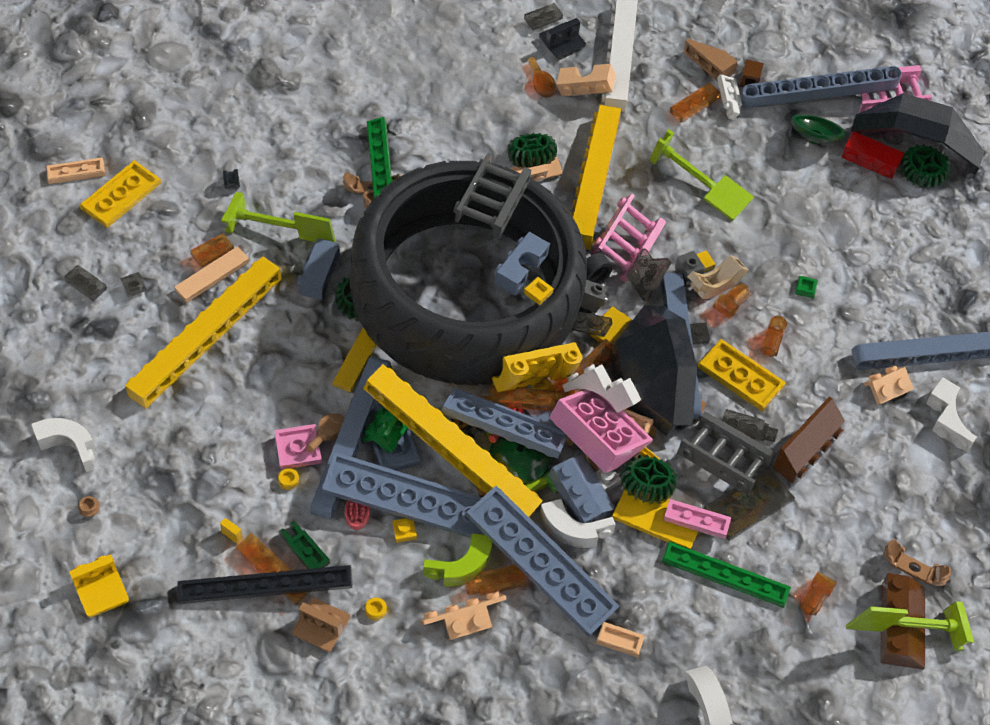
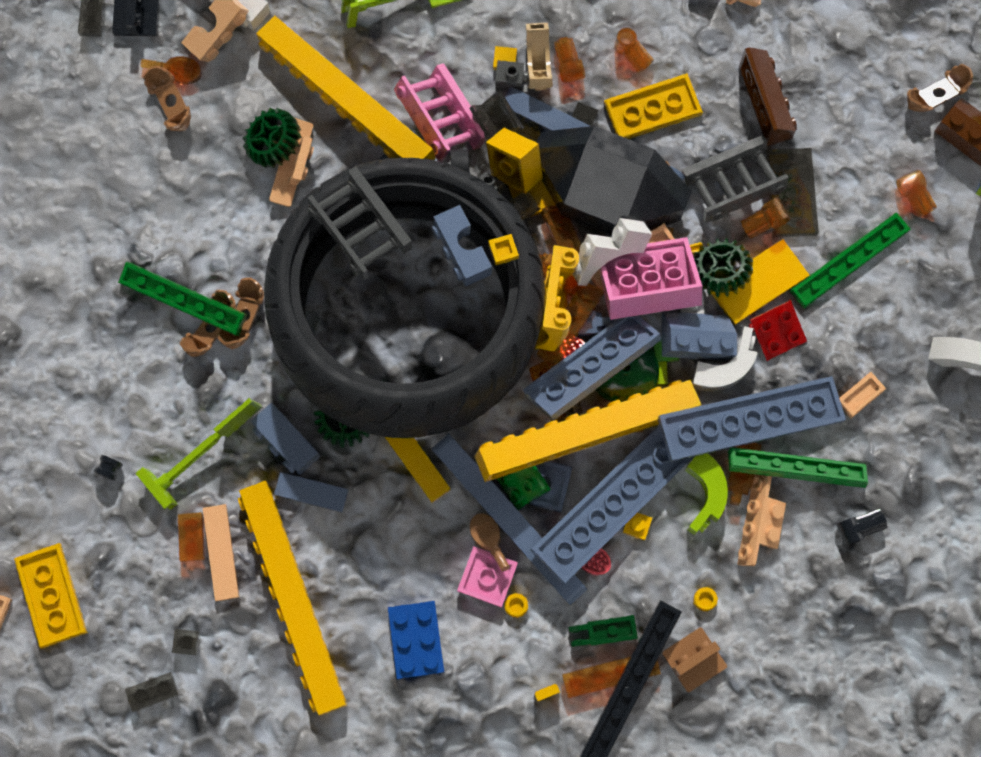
camera: 55 degrees left, 20 degrees up
bright pink plate [664,499,731,539] -> none
clear smoke hinge [722,409,778,442] -> none
none -> medium nougat piece [143,66,191,131]
none -> sand blue tile [274,472,349,513]
none -> blue plate [388,601,445,679]
none -> yellow brick [486,128,543,194]
none -> green tile [728,447,868,488]
none -> clear orange piece [740,198,790,239]
none -> red hinge [748,300,807,361]
none -> black piece [836,509,888,546]

